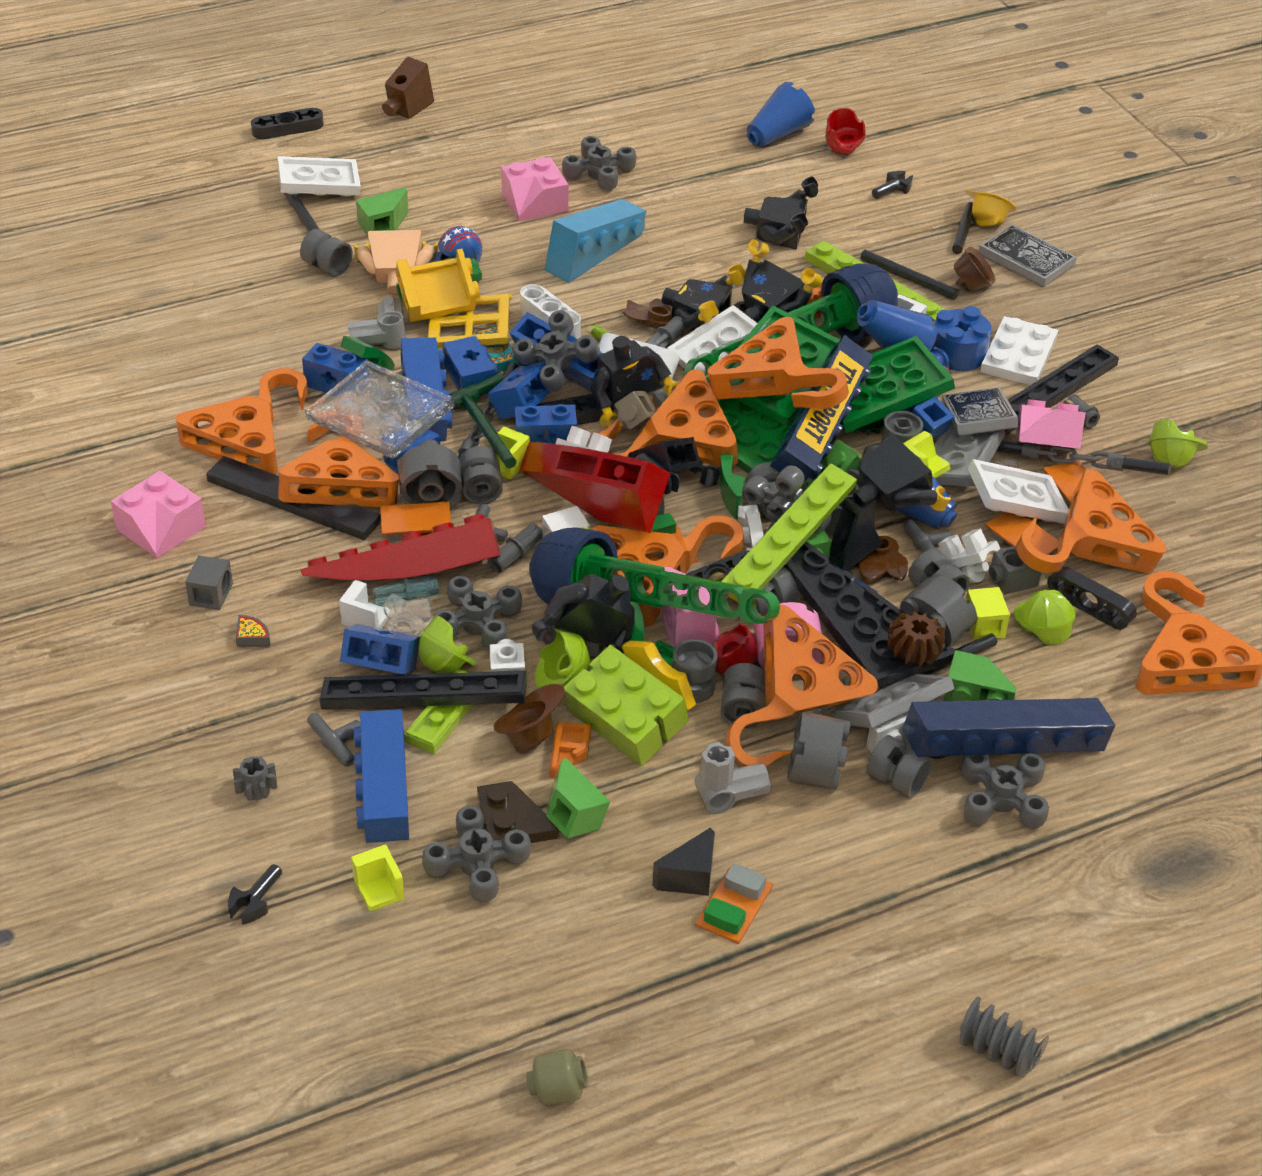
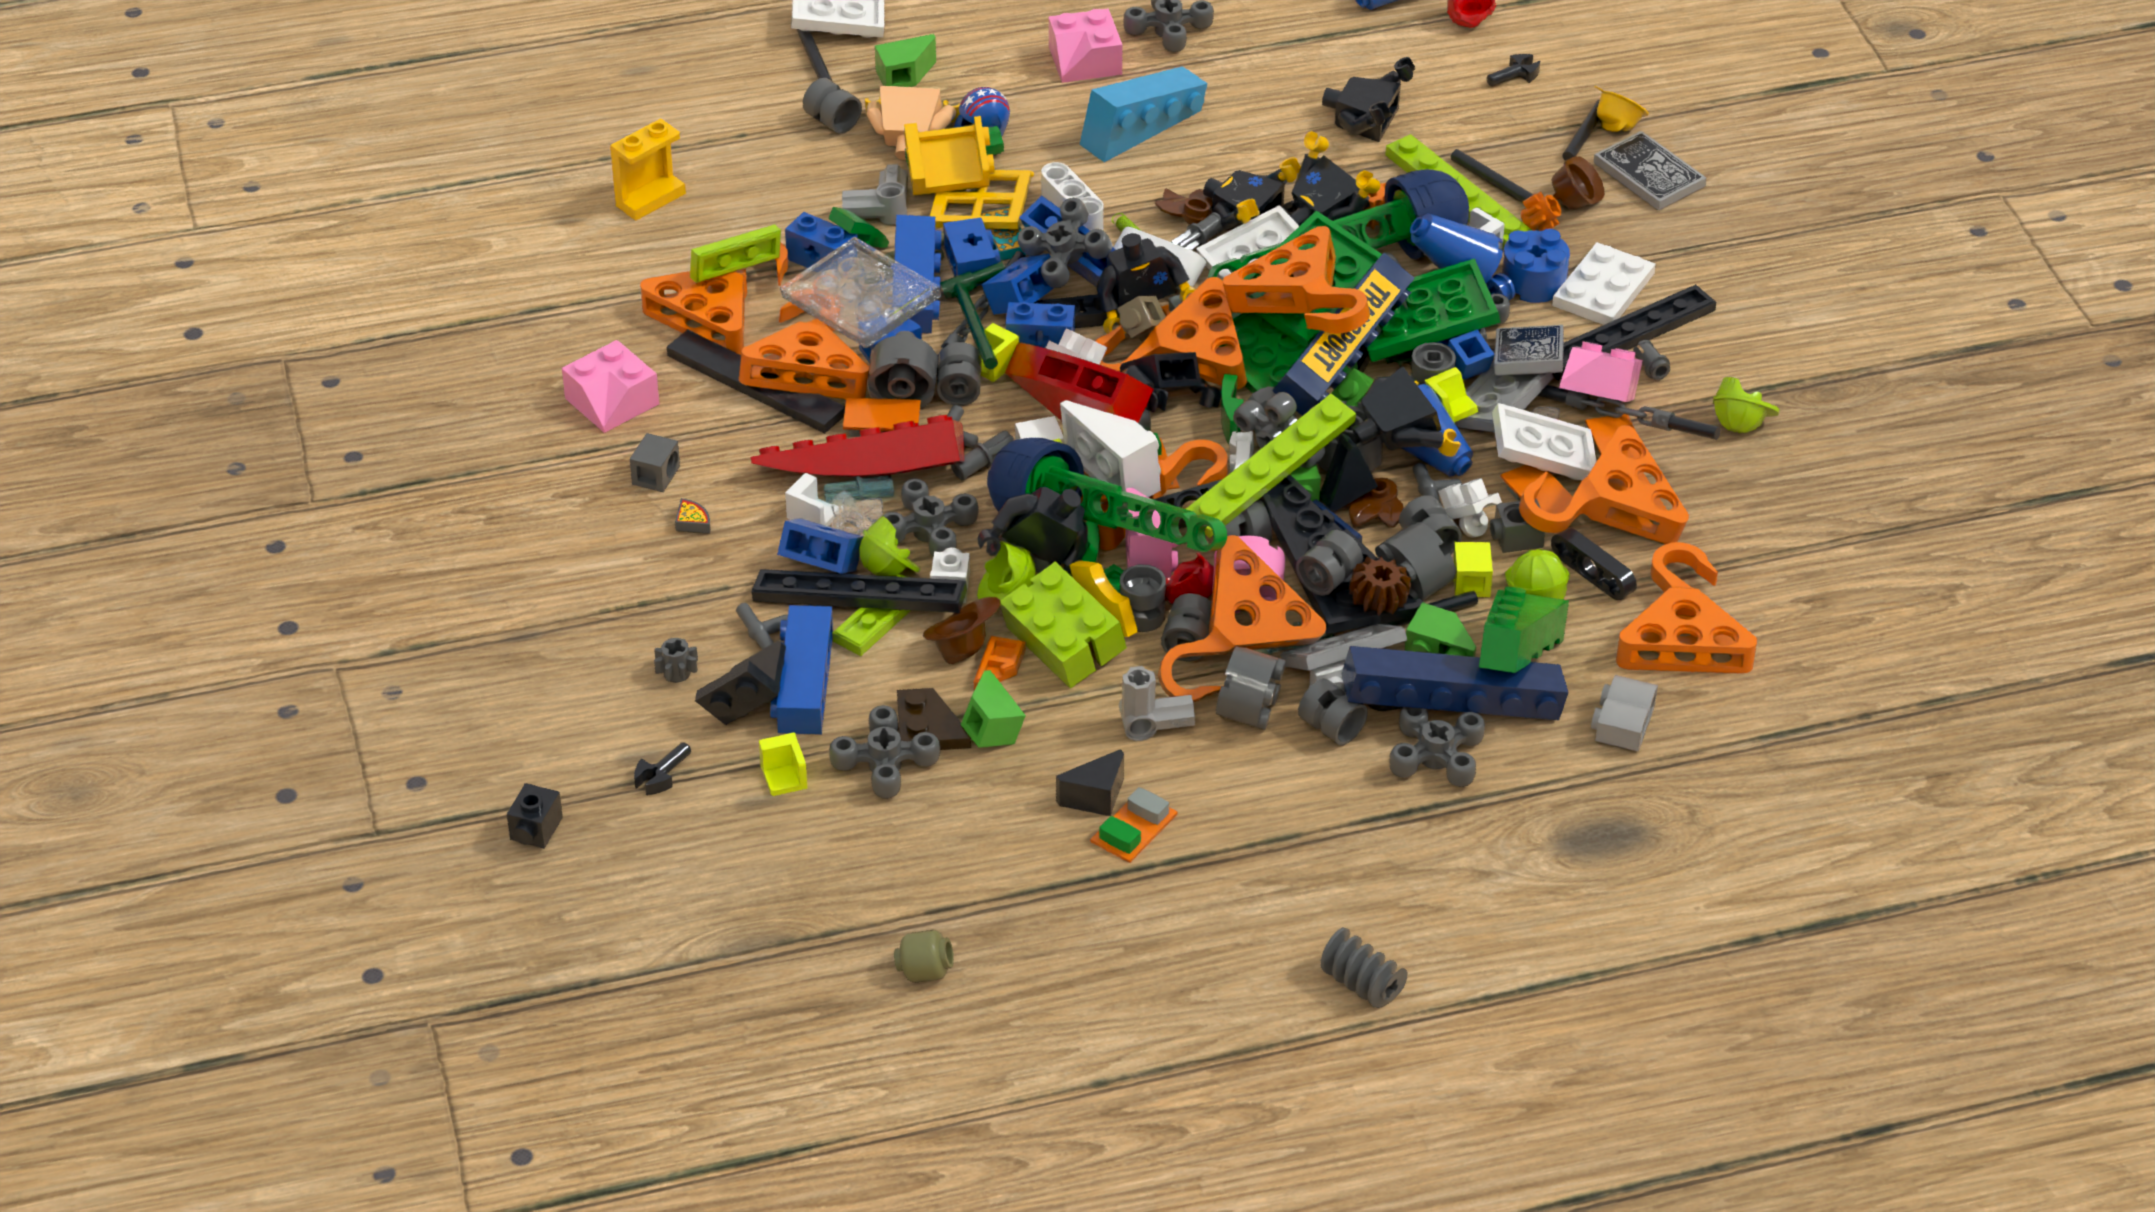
camera: 10 degrees right, 0 degrees up
none -> black brick [507,783,563,849]
none -> yellow panel [610,118,686,221]
none -> lime tile [690,224,781,283]
none -> black bracket [695,641,786,725]
none -> white slope [1060,400,1161,497]
none -> dark grey wheel [1296,530,1363,596]
none -> green wedge [1479,587,1569,673]
none -> orange gear [1521,191,1561,231]
none -> light grey brick [1591,675,1658,751]

